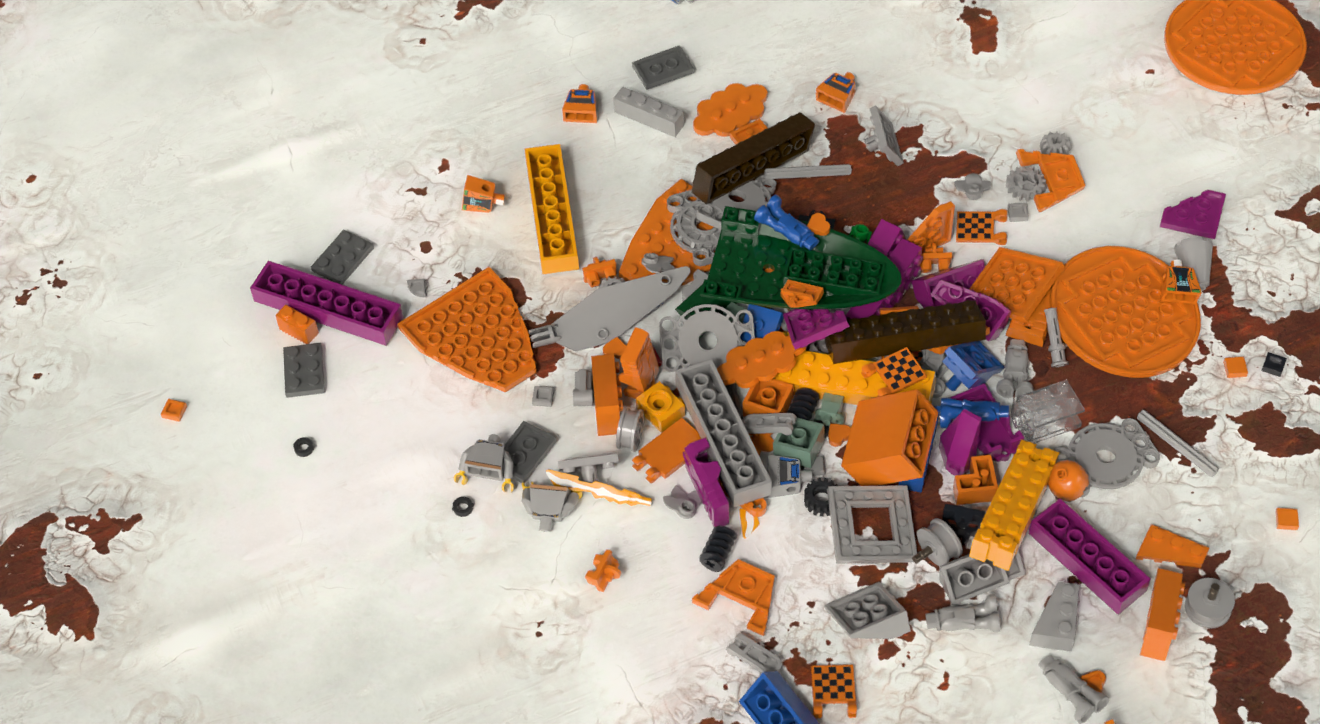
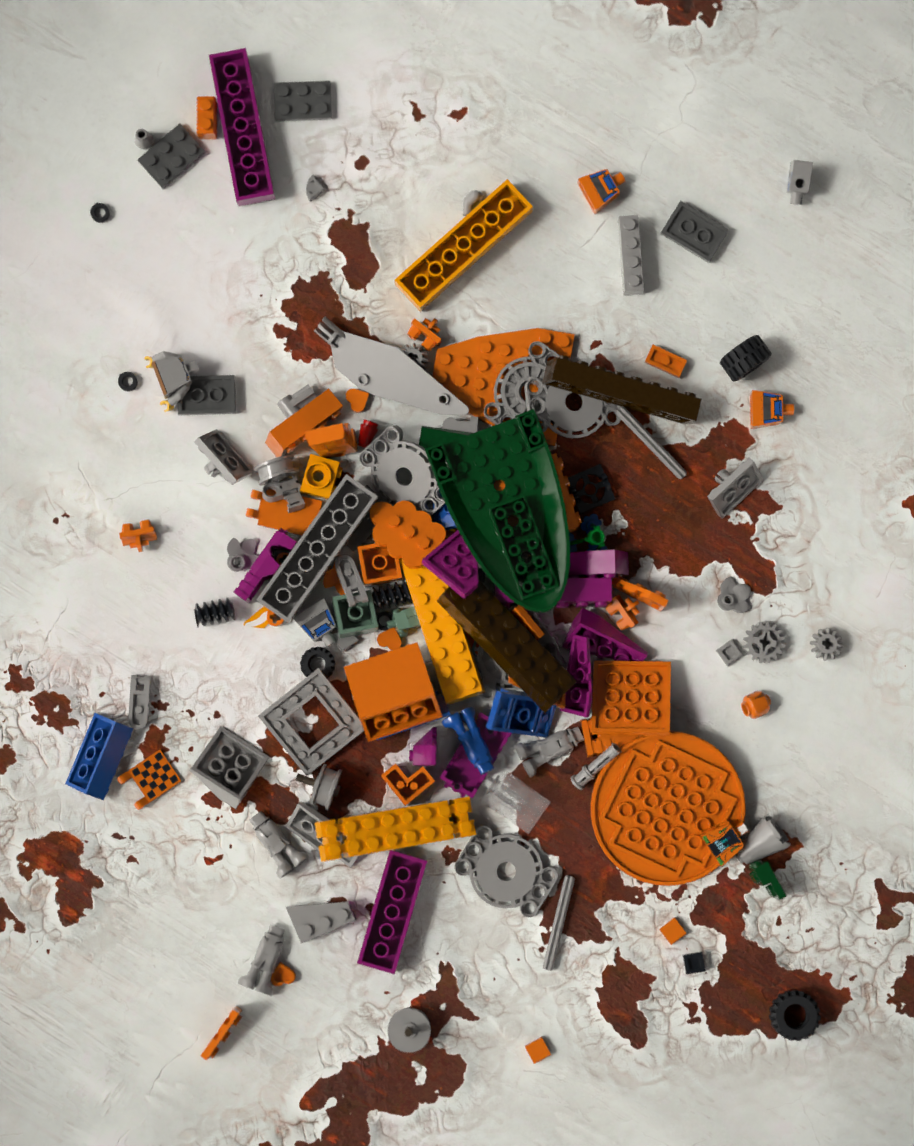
camera: 55 degrees right, 30 degrees up
orange tile [161,399,187,422] -> none
orange wing [397,267,536,392] -> none
orange torso [462,175,505,213] -> none
light grey torso [522,482,583,532] -> none
light grey tile [532,386,554,407] -> none
light orange sword [546,469,652,506] -> none
light grey plate [641,253,676,273] -> none
orange wing [692,559,775,636] -> none
orange plate [693,83,767,137] -> none
blue piece [754,195,819,250] -> none
orange slope [780,279,824,308] -> none
orange tile [807,213,830,236] -> none
orange flag [861,347,927,397] -> none
black piece [942,504,986,545] -> none
orange flag [956,209,1007,245] -> none
orange wing [1016,149,1086,212] -> none
orange cylinder [1047,460,1089,501] -> none
orange wing [1135,524,1209,568] -> none
orange wedge [1140,568,1185,661] -> none
magenta plate [1160,190,1226,240] -> none
none -> light grey cone [135,129,154,149]
none -> light grey piece [262,475,305,513]
none -> light grey arm [463,190,483,216]
none -> black tyre [720,335,772,382]
none -> orange head [741,691,771,719]
none -> dark green plate [749,860,786,900]

